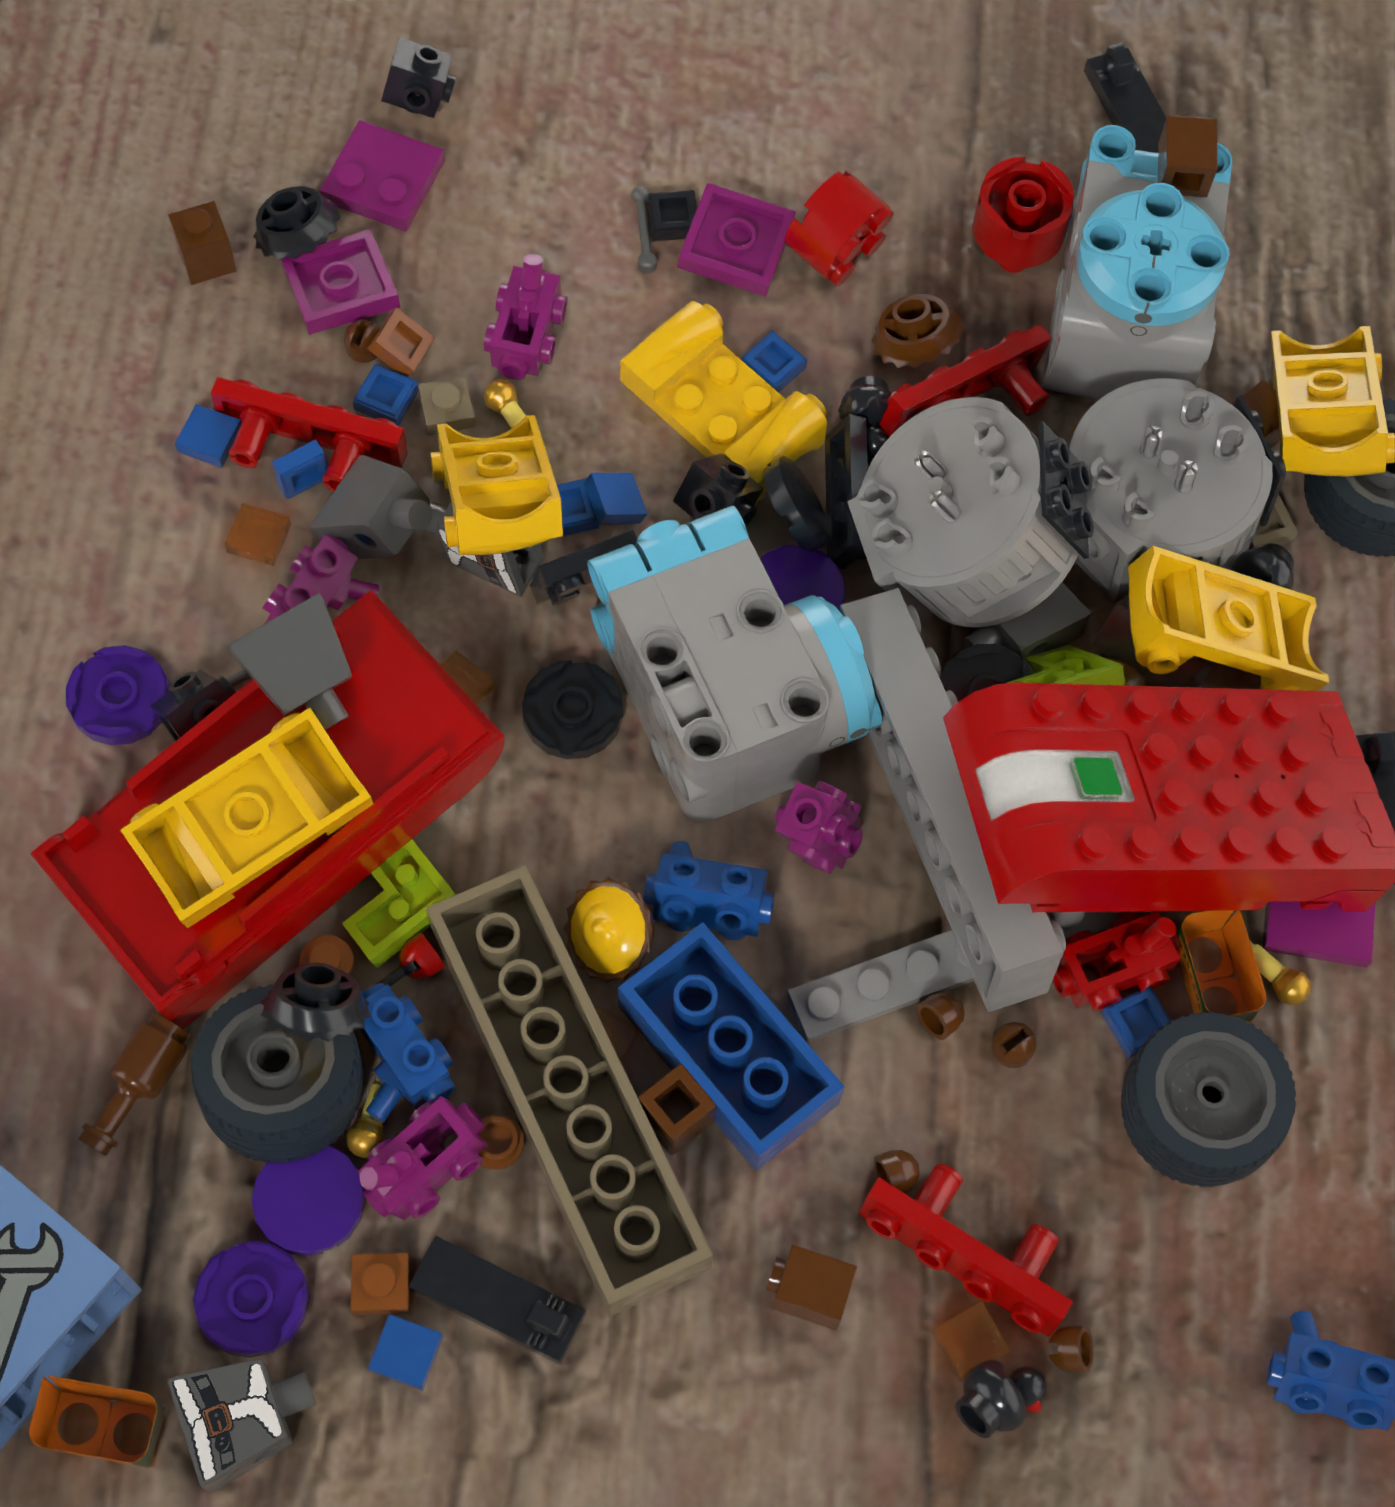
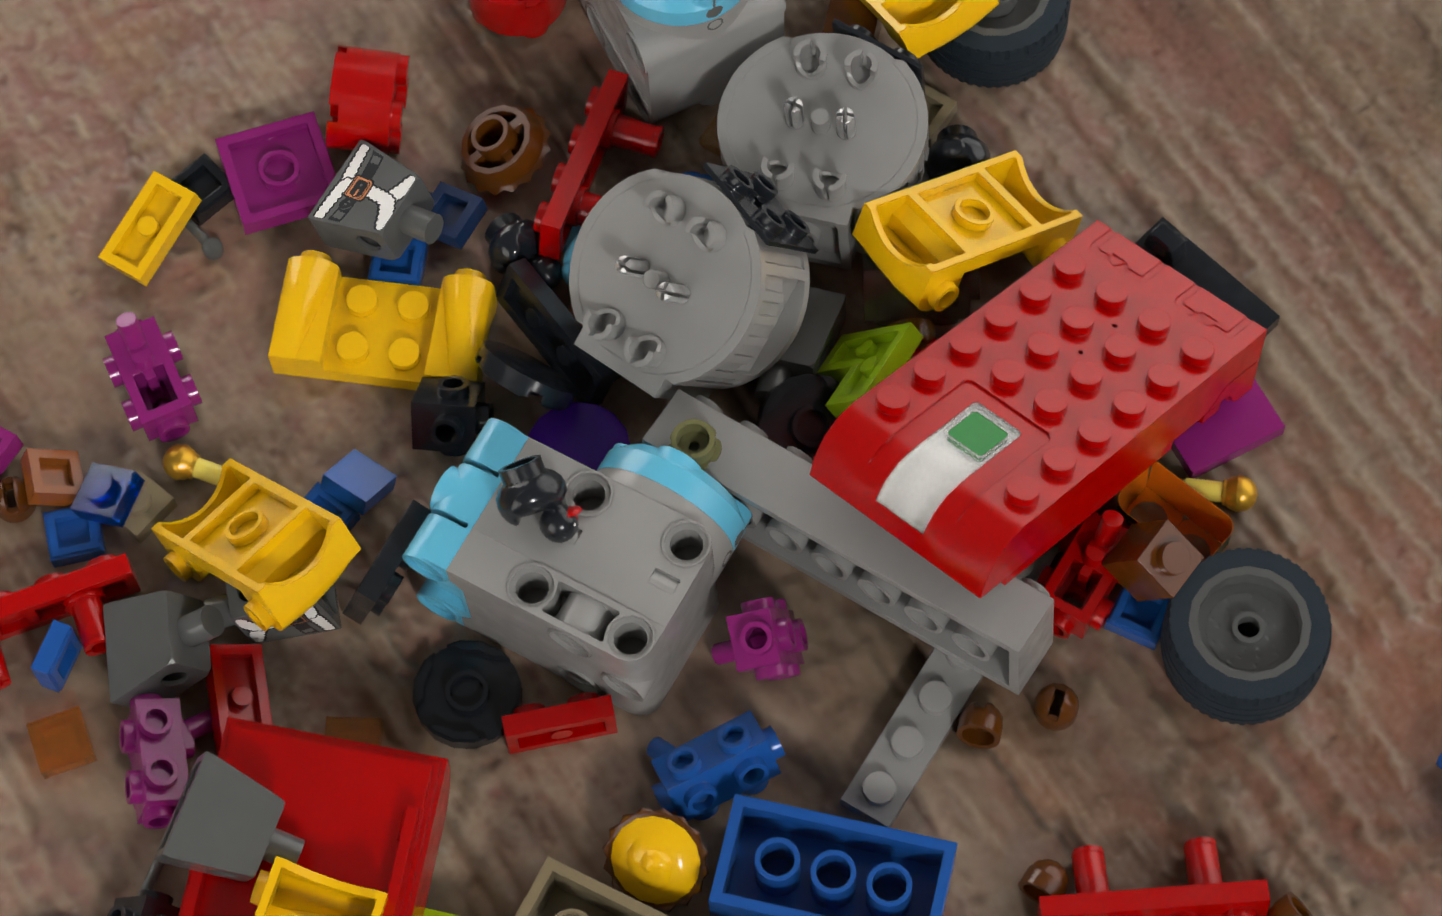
camera: 30 degrees left, 0 degrees up
none -> clear blue plate [70,462,145,528]
none -> yellow plate [98,171,202,286]
none -> red plate [206,644,273,756]
none -> dark grey torso [308,139,444,260]
none -> dark blue plate [429,181,488,250]
none -> black animal [496,455,583,543]
none -> red plate [501,692,618,754]
none -> olive plate [668,419,722,471]
none -> reddish brown brick [1102,519,1204,601]

